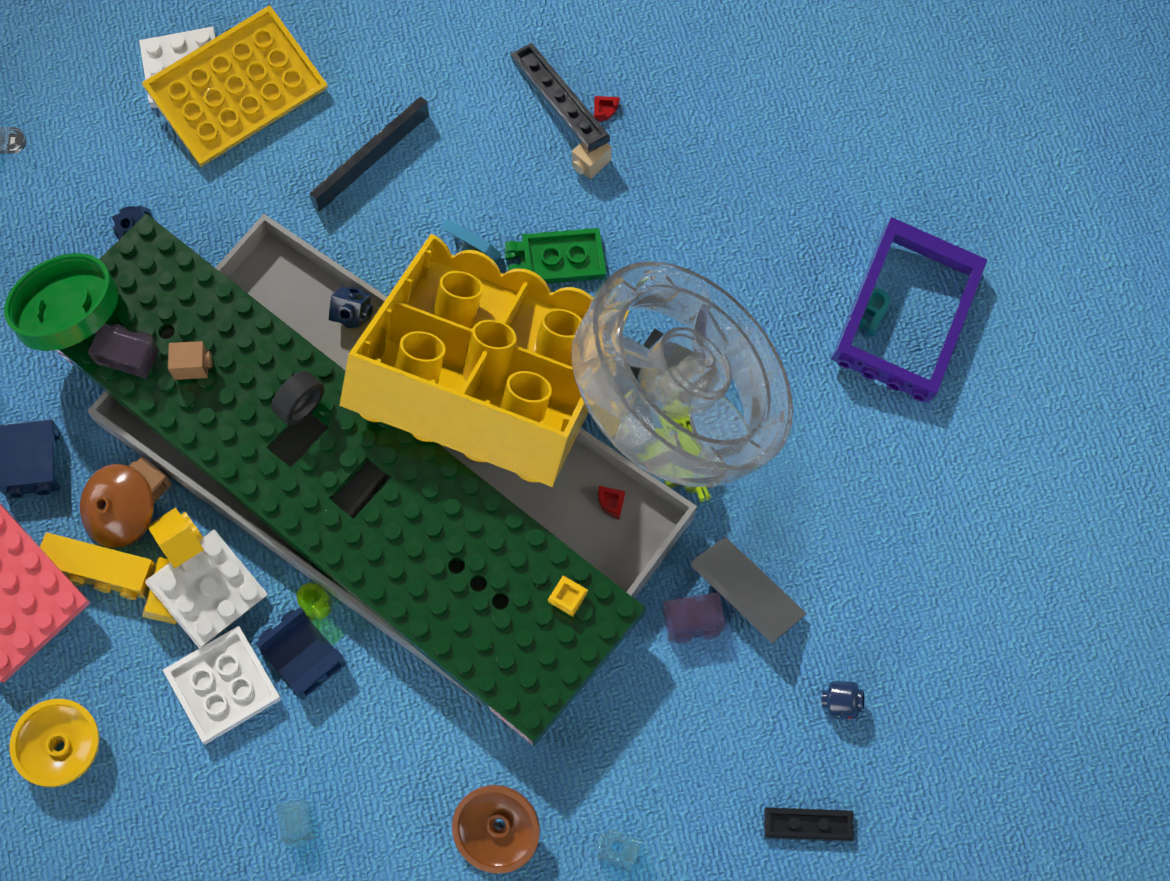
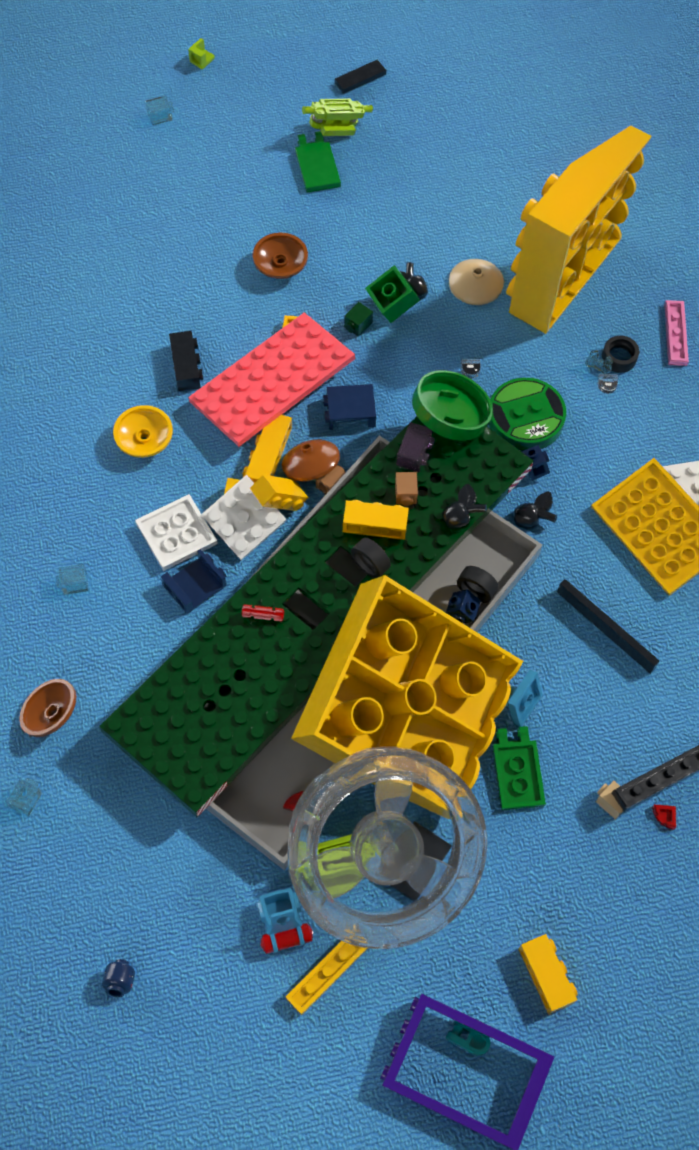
camera: 90 degrees right, 5 degrees down
clear neon green plate [296,583,333,622] -> none
yellow tile [548,576,588,617] -> none
clear purple brick [662,592,725,644] -> none
dark grey tile [691,537,807,644] -> none
black tile [764,807,854,842] -> none
none -> red axle [242,605,284,621]
none -> dark azure piece [258,888,313,954]
none -> yellow plate [285,930,368,1016]
none -> yellow brick [343,500,409,540]
none -> black piece [442,484,486,529]
none -> black tyre [457,566,498,603]
none -> brick [488,378,566,451]
none -> black piece [514,491,557,528]
none -> yellow brick [518,934,578,1015]

